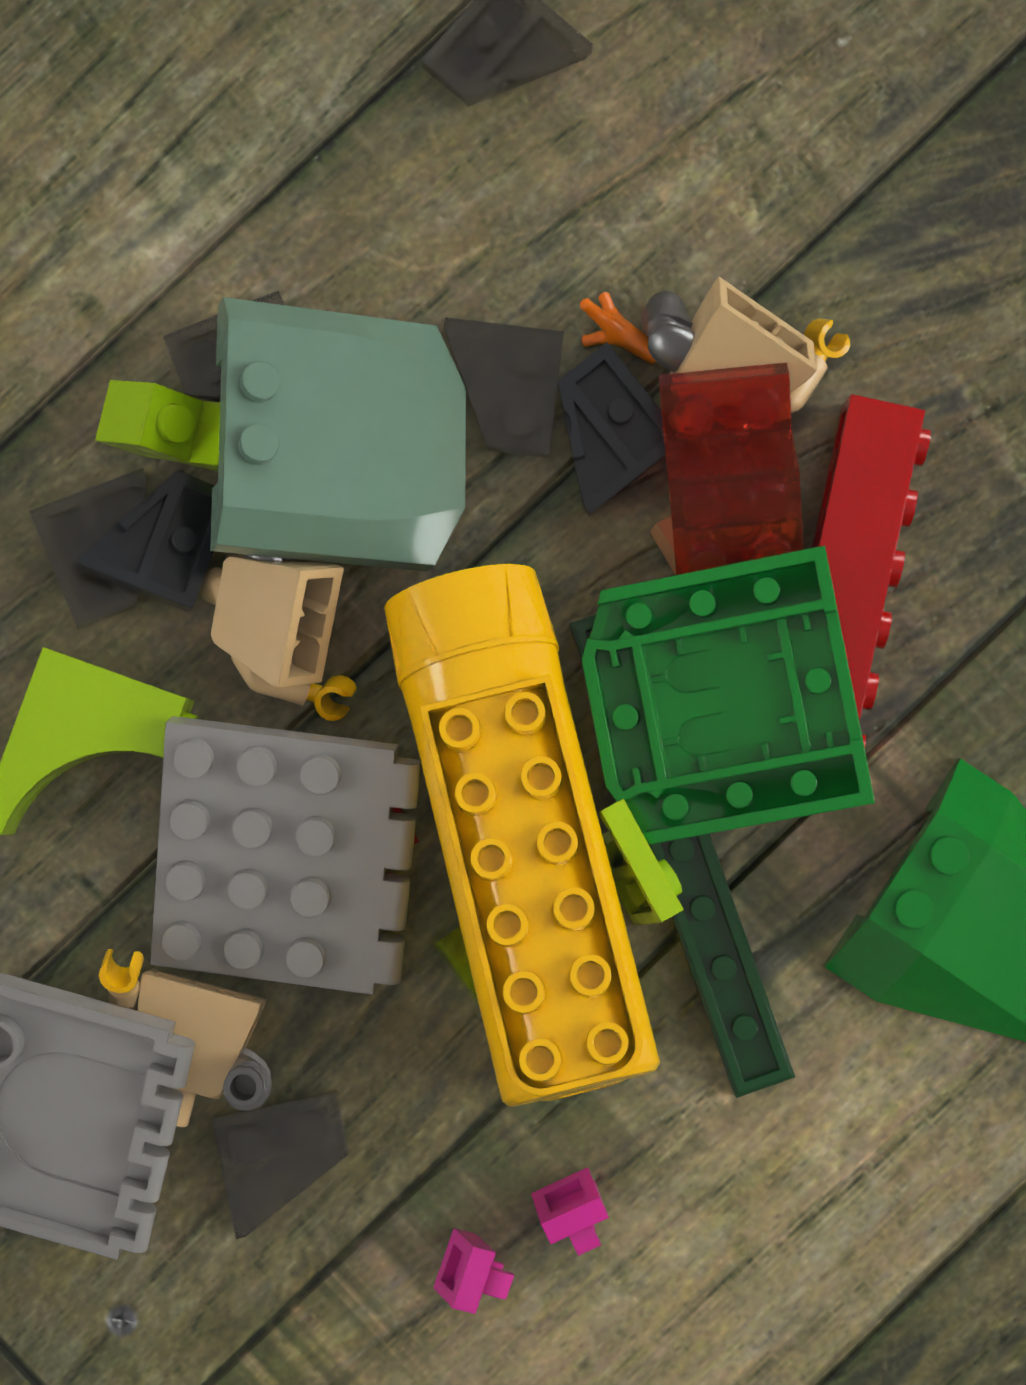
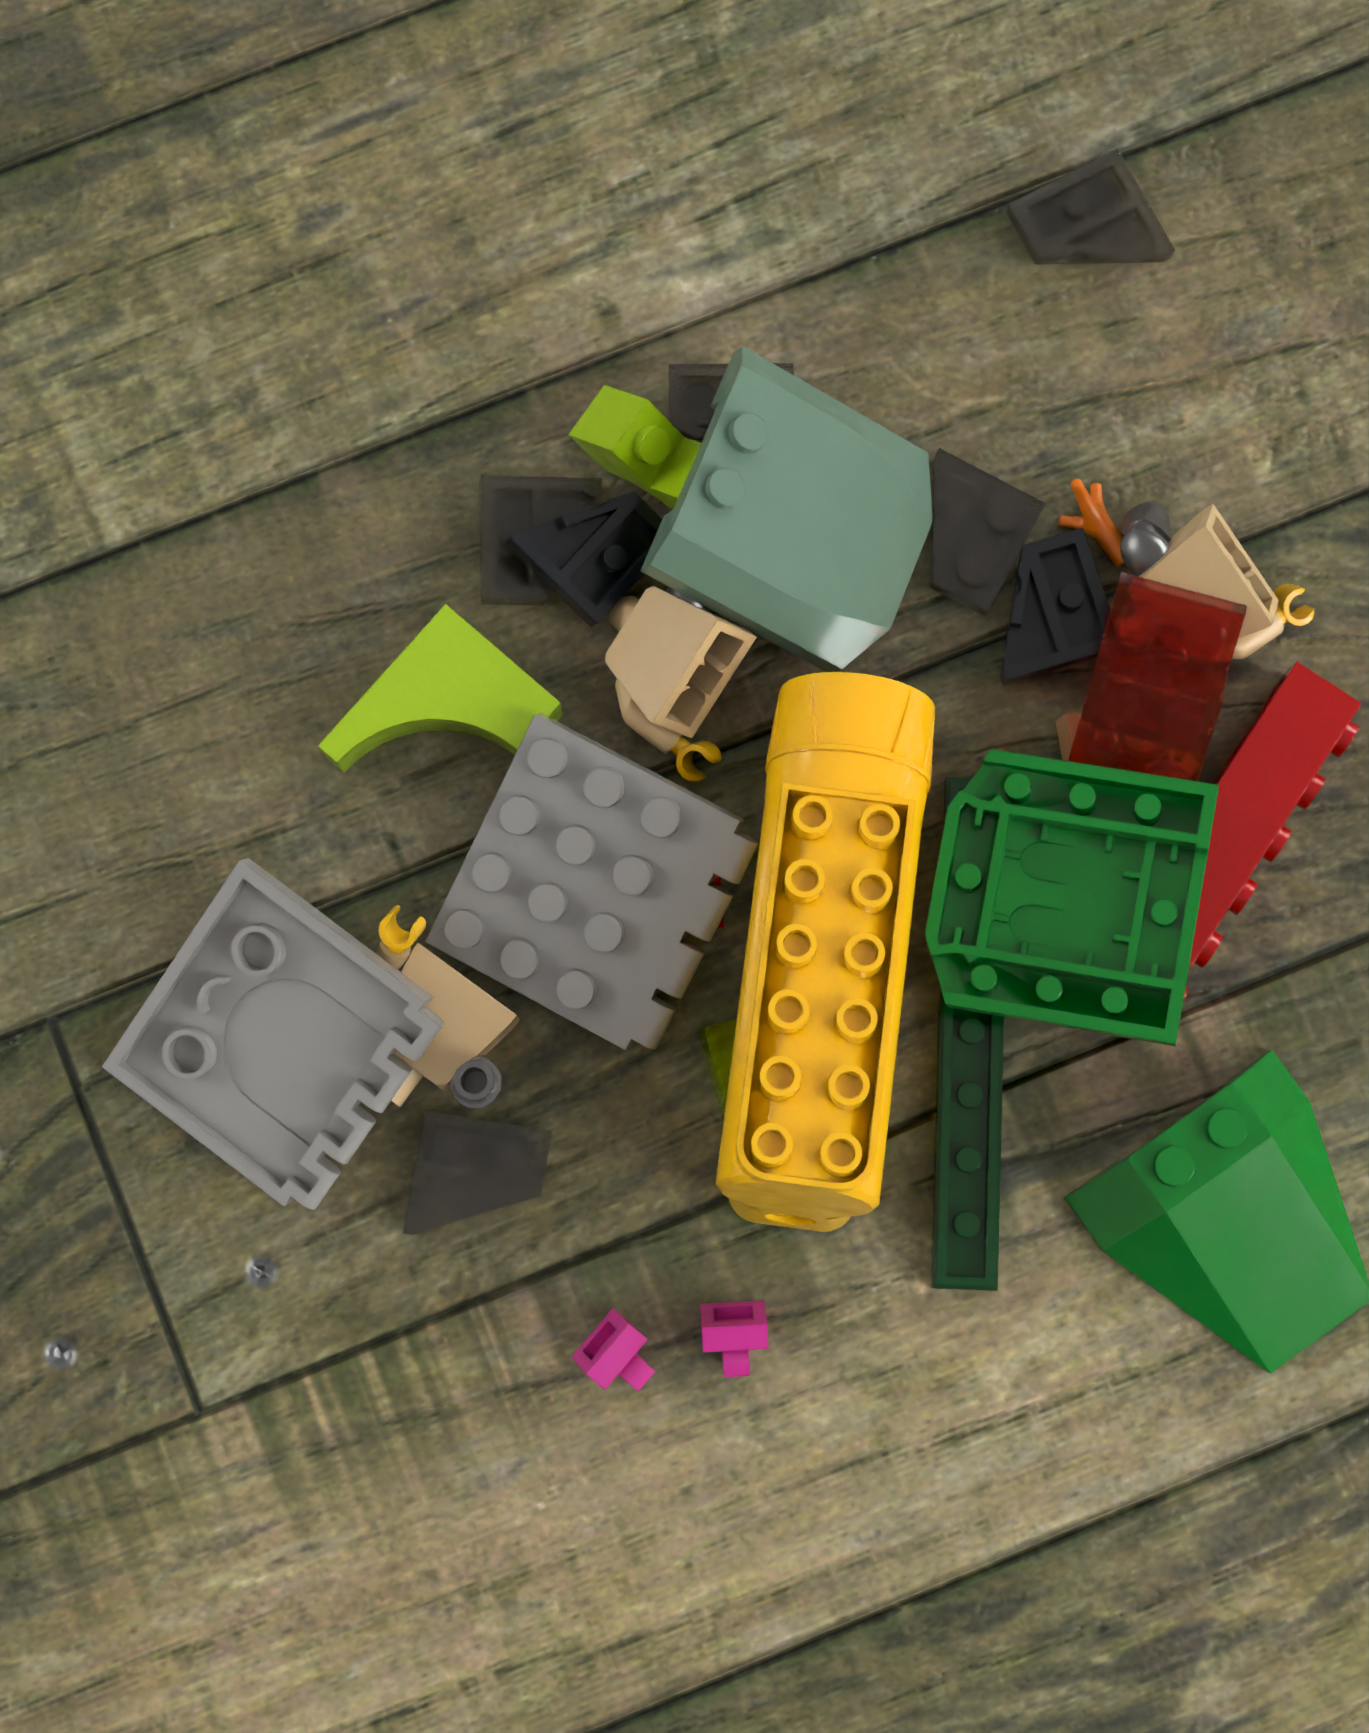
camera: 25 degrees right, 5 degrees down
lime wing [599,799,684,926] -> none

